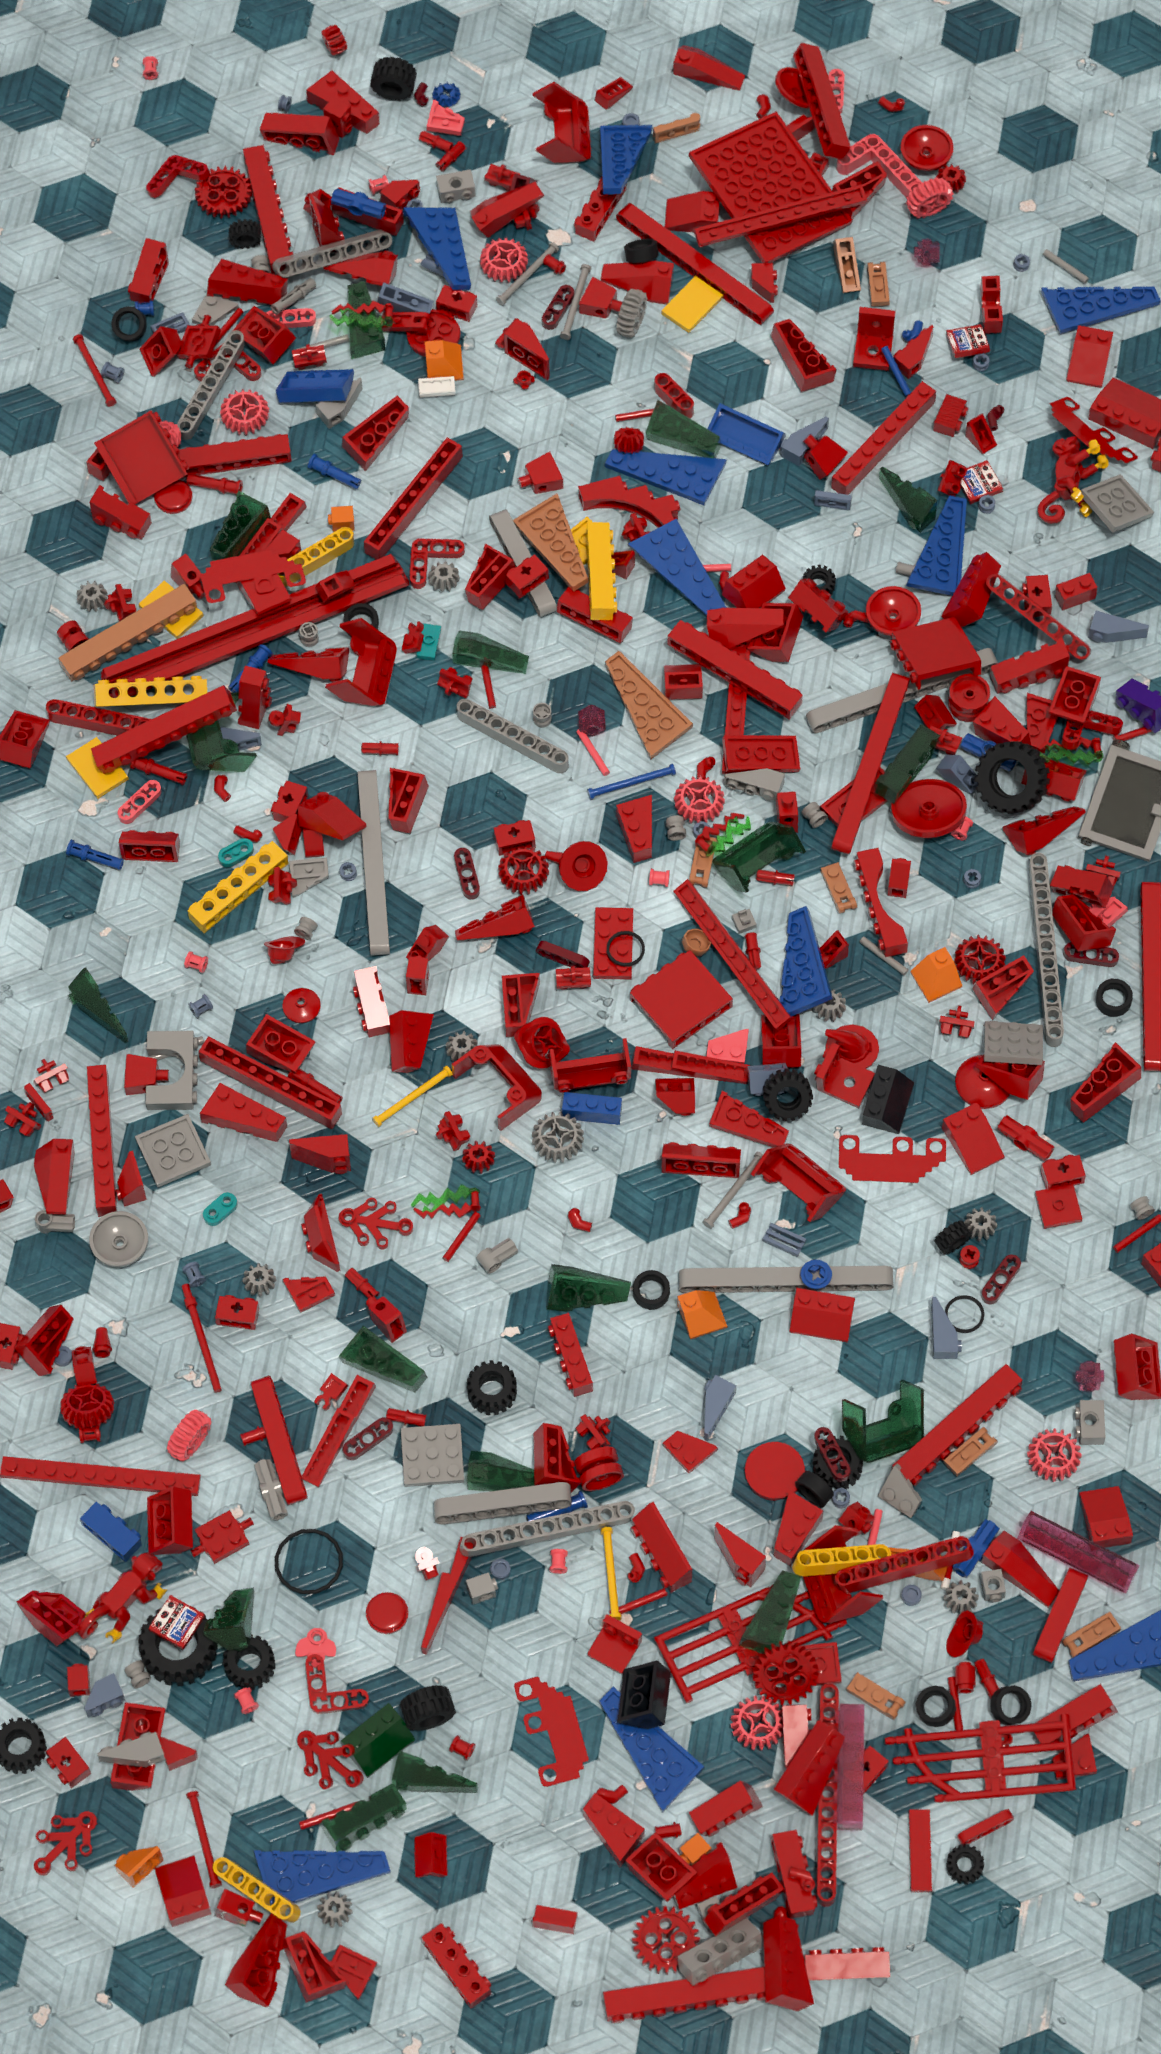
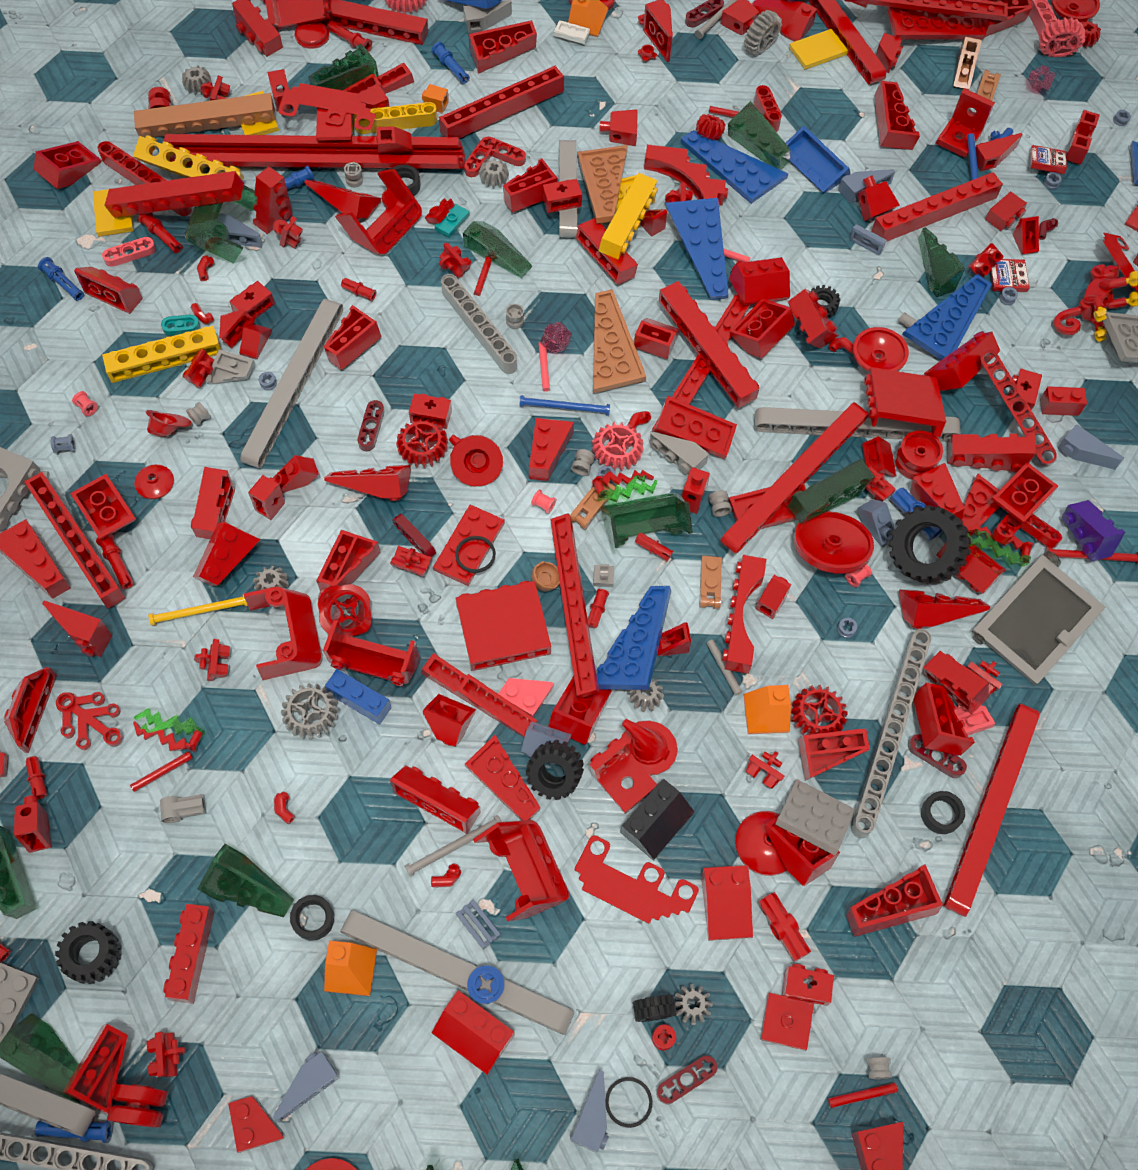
camera: 20 degrees right, 0 degrees up
red slope [298,792,366,841] -> none
red gear [462,1141,495,1174] -> none
red wedge [707,608,785,650] -> none

